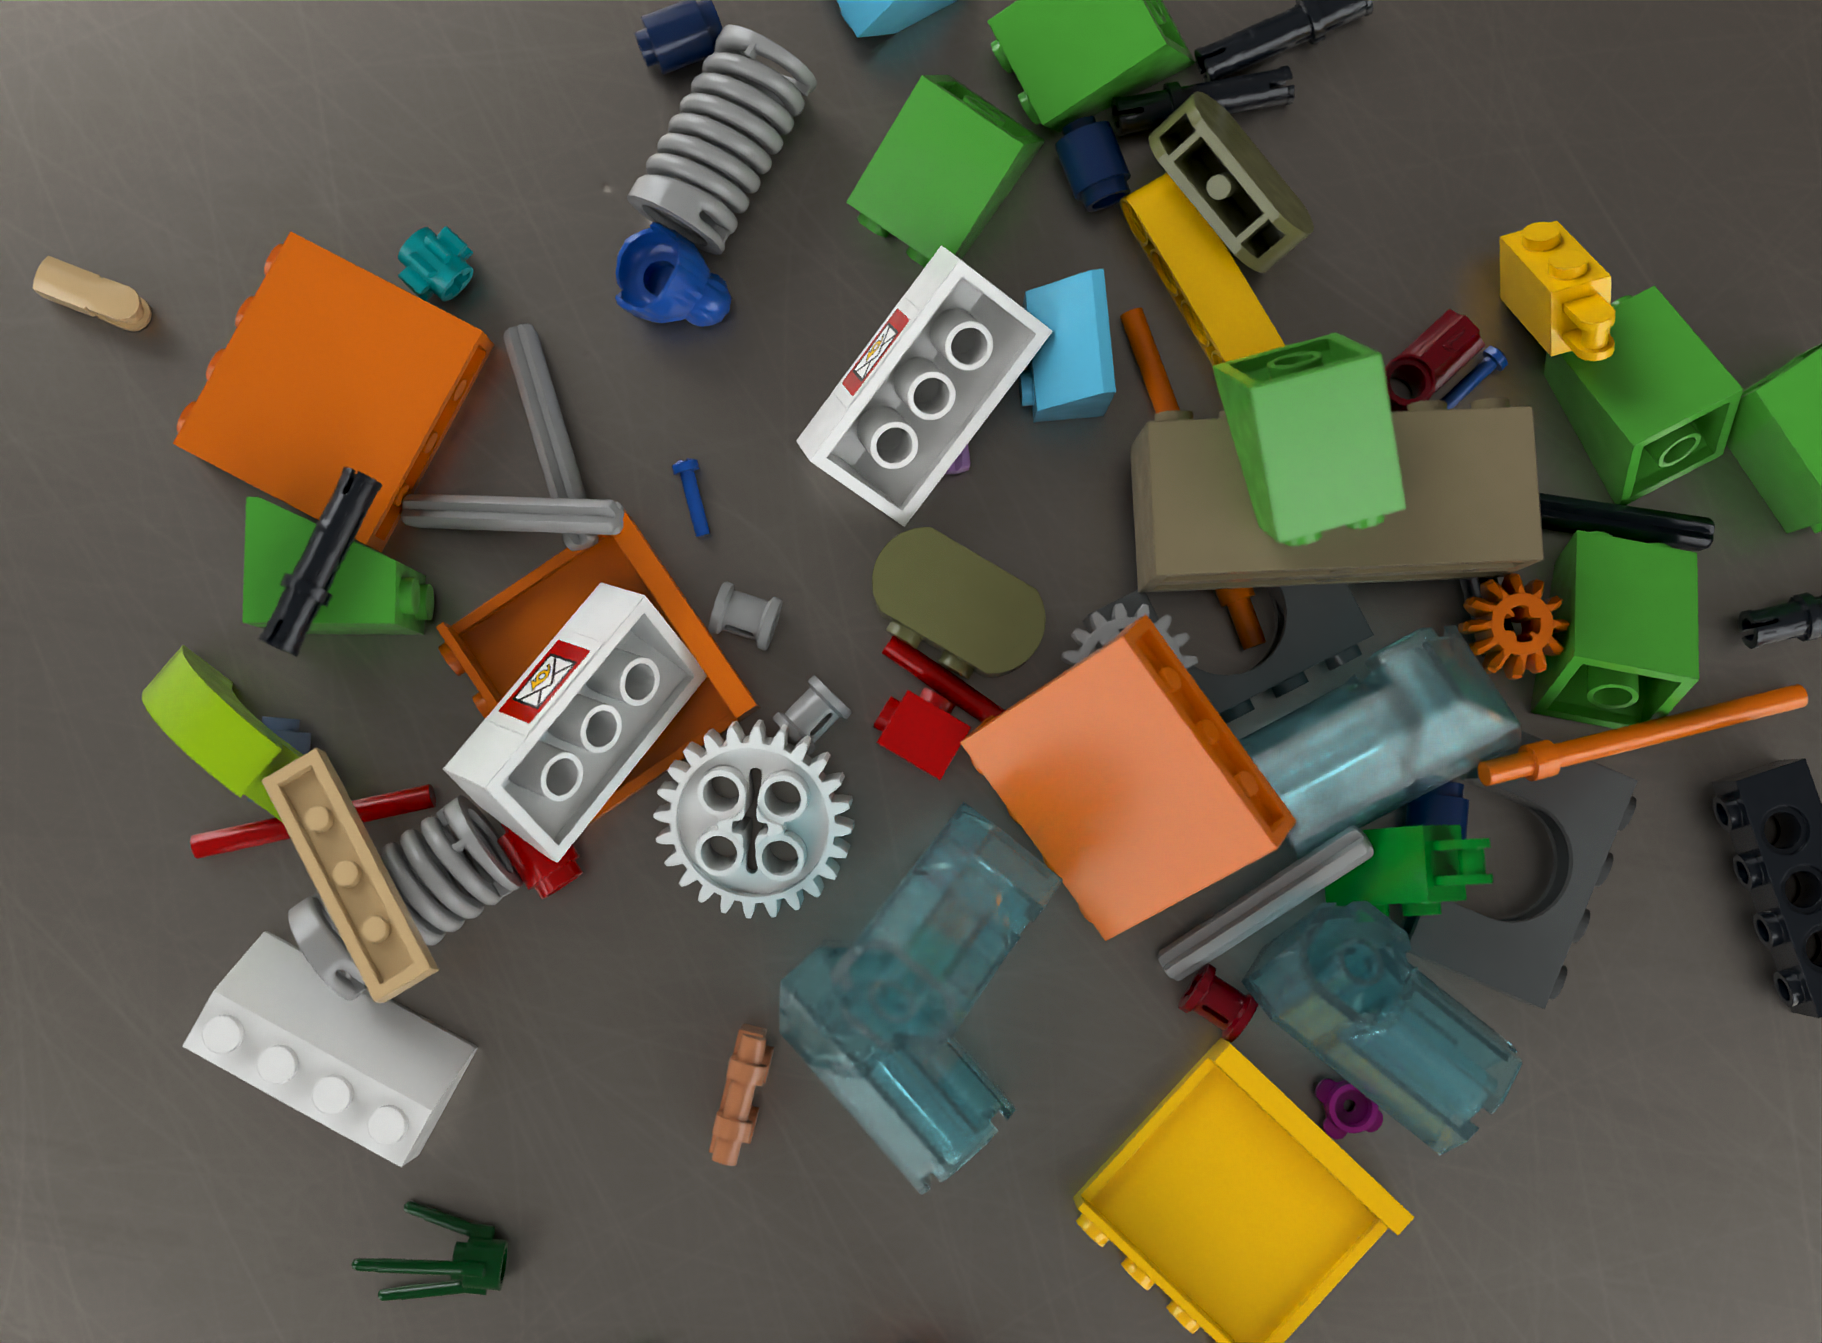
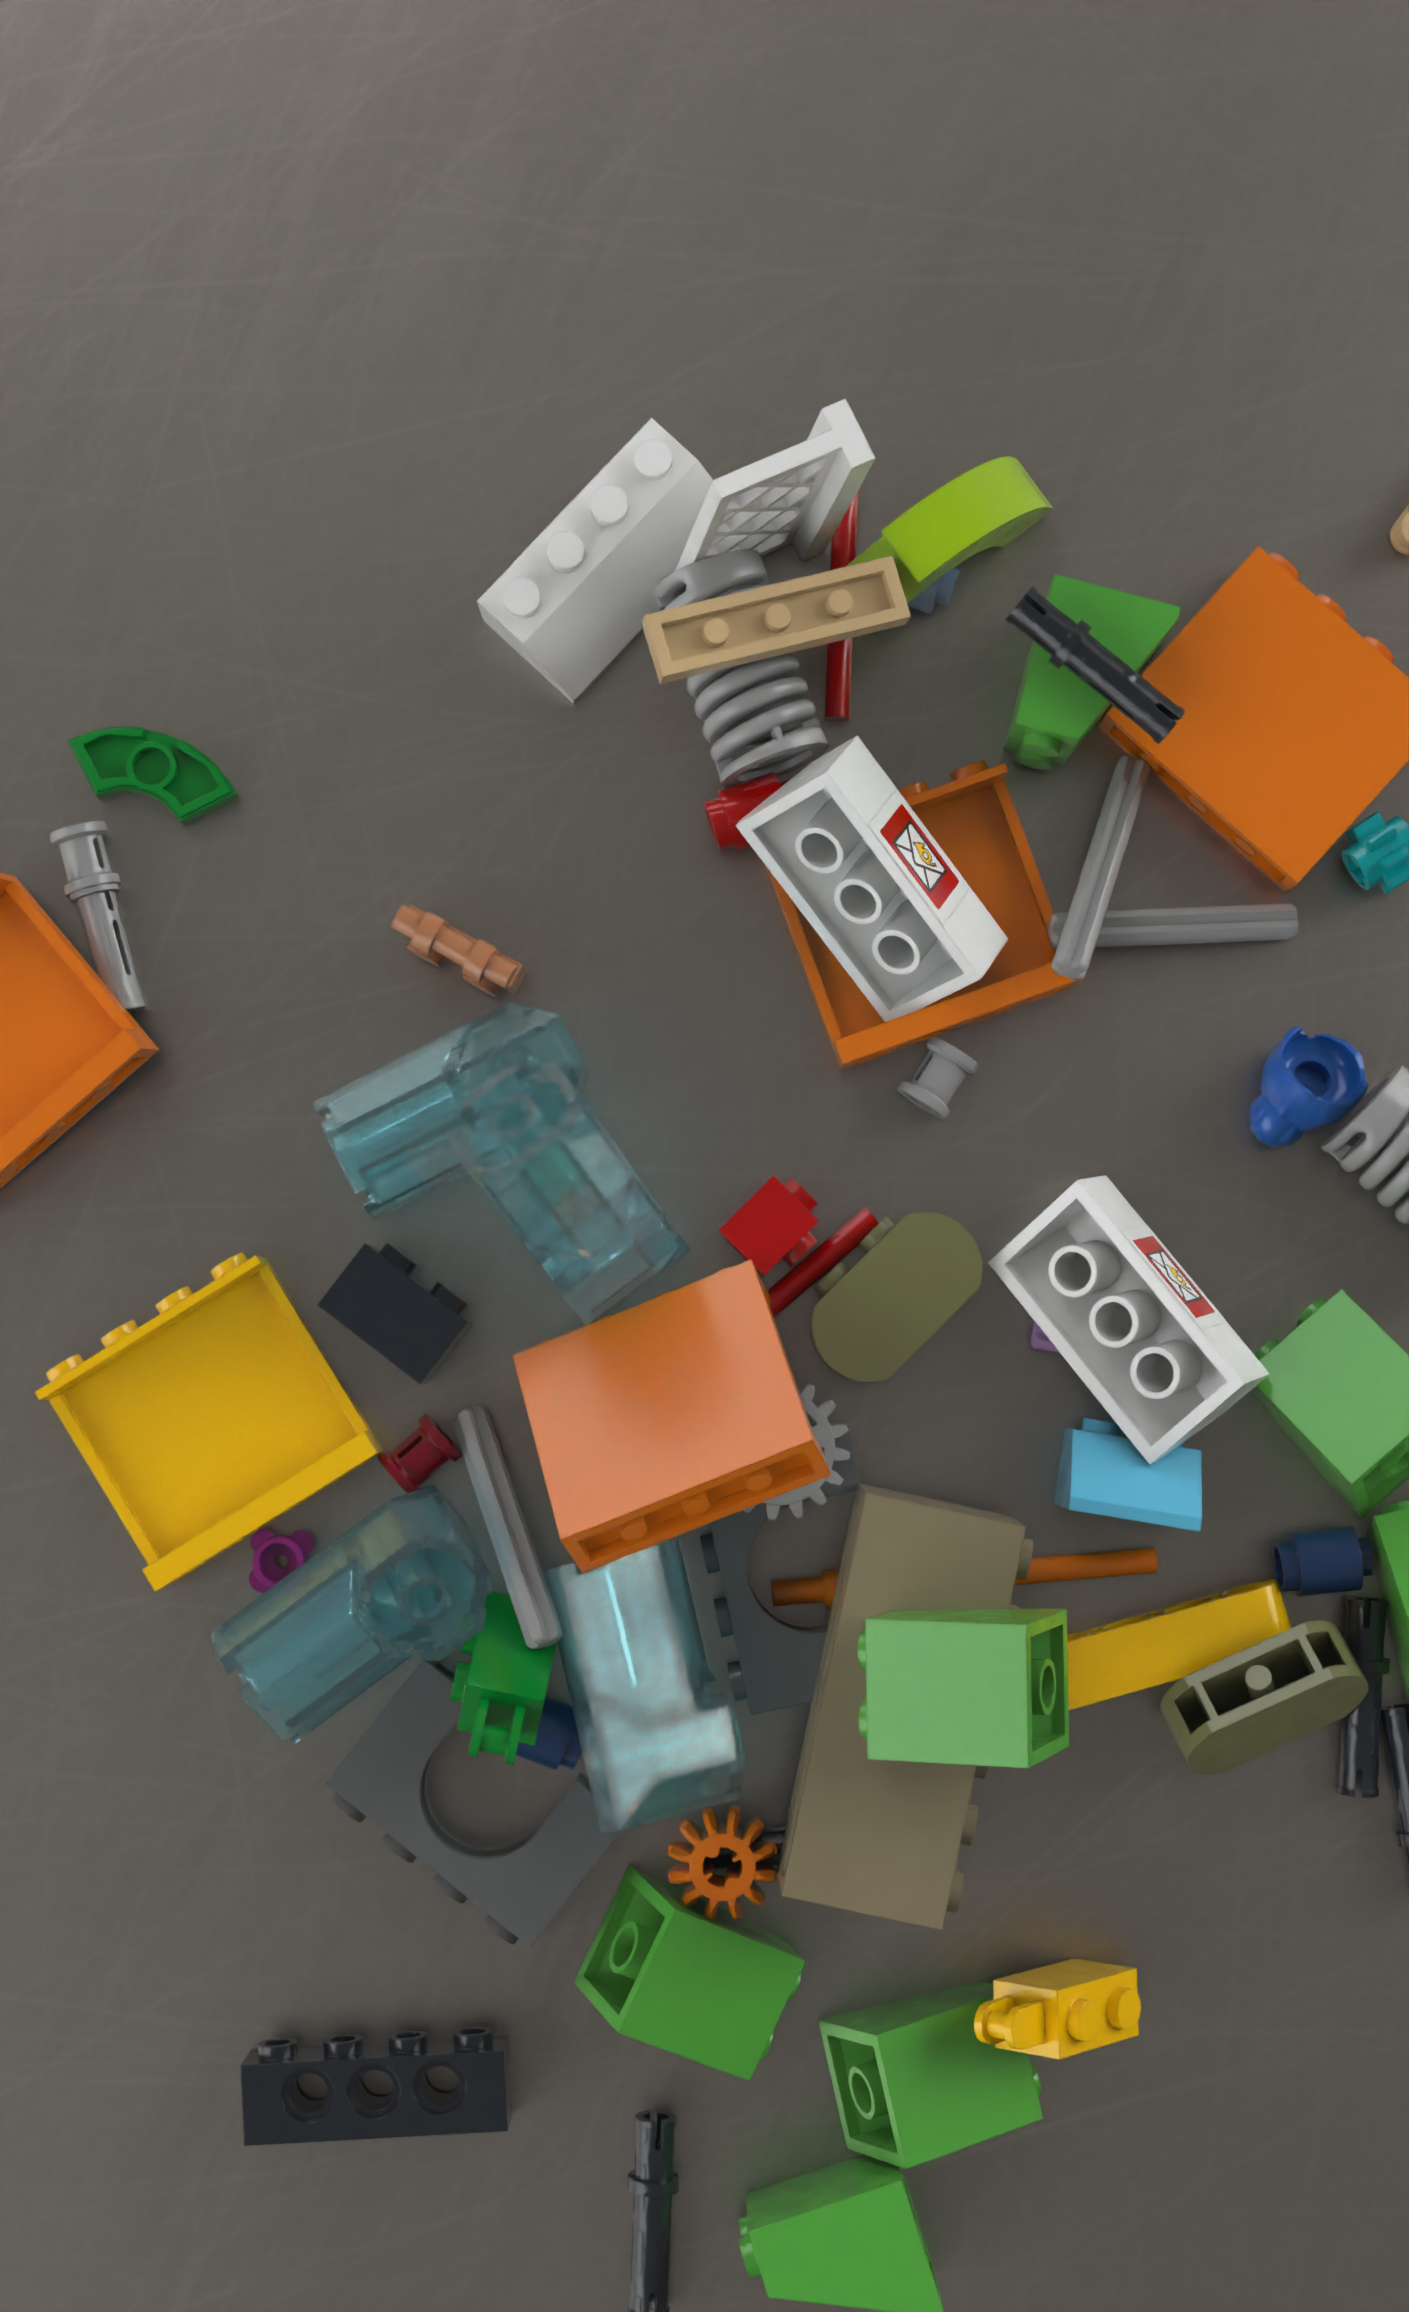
camera: 110 degrees right, 0 degrees up
dark green plant [352,1201,508,1301] -> none
white gear [653,720,855,919] -> none
blue piece [672,458,710,537] -> none
light grey bush [772,675,853,755] -> none
dark red piece [1384,309,1485,412] -> none
blue piece [1441,346,1508,410] -> none
orange bar [1477,684,1808,786] -> none
black axle [1539,493,1715,551] -> none
none -> black brick [318,1242,473,1384]
none -> white fence [675,398,876,590]

